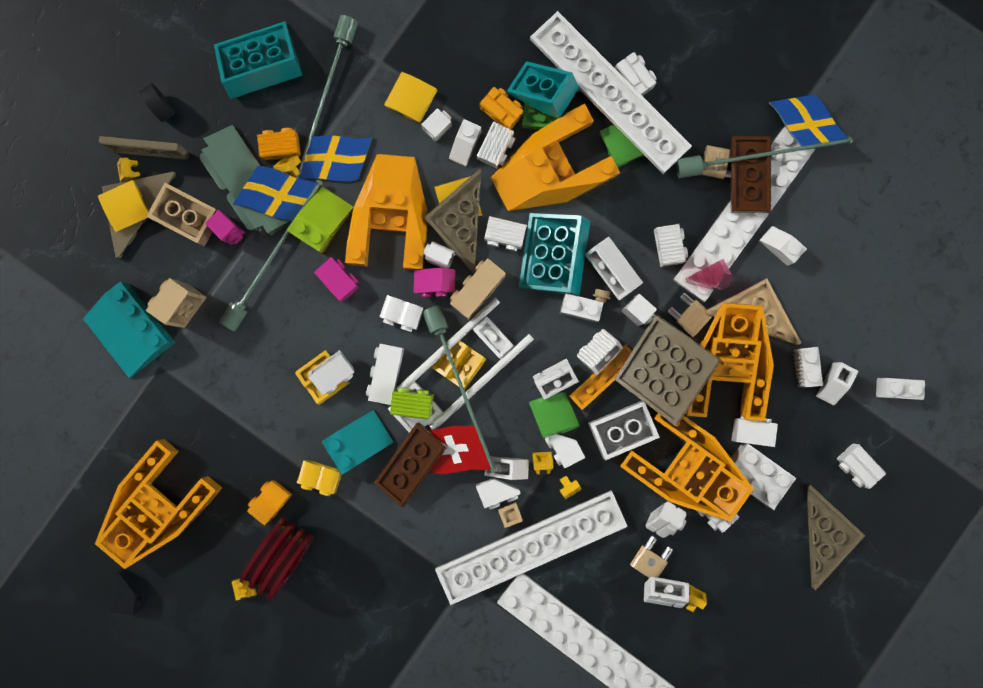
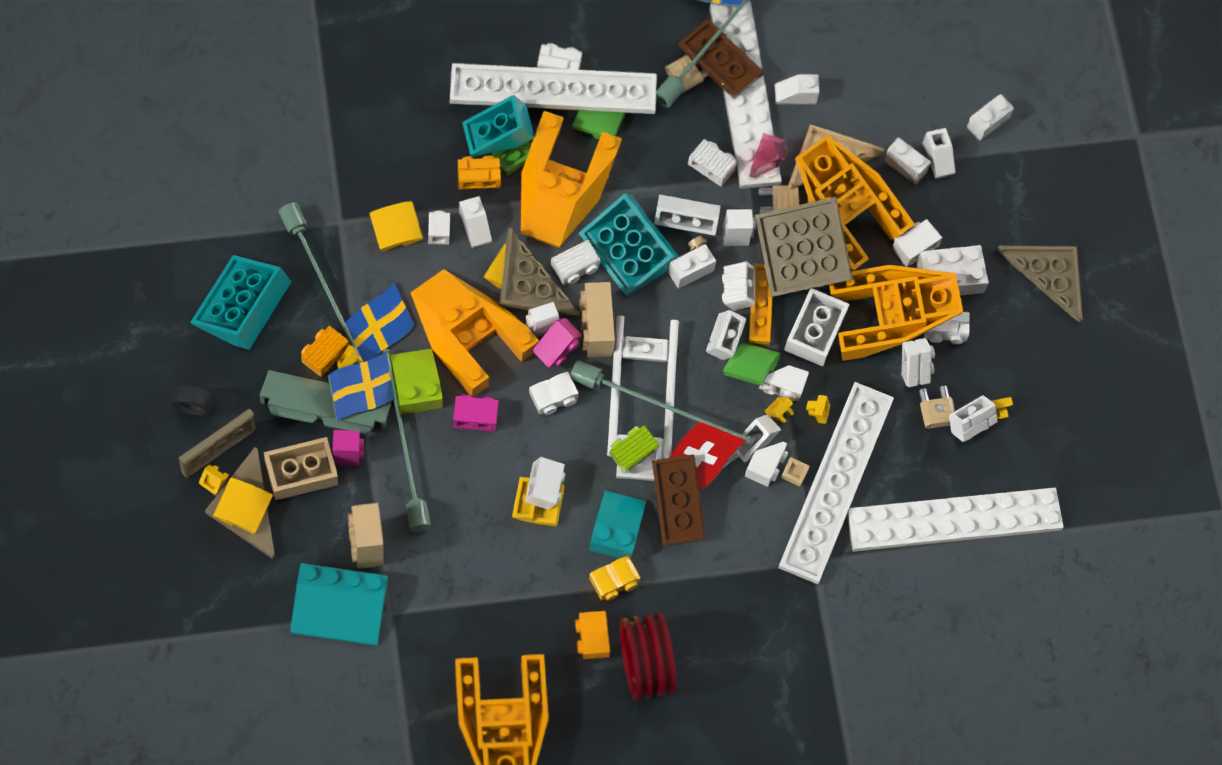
camera: 55 degrees left, 20 degrees down
yellow tile [232,579,257,600] -> none
white brick [366,344,404,405] -> none
yellow slope [432,340,486,390] -> none
white brick [477,122,516,169] -> none
white brick [837,444,886,489] -> none

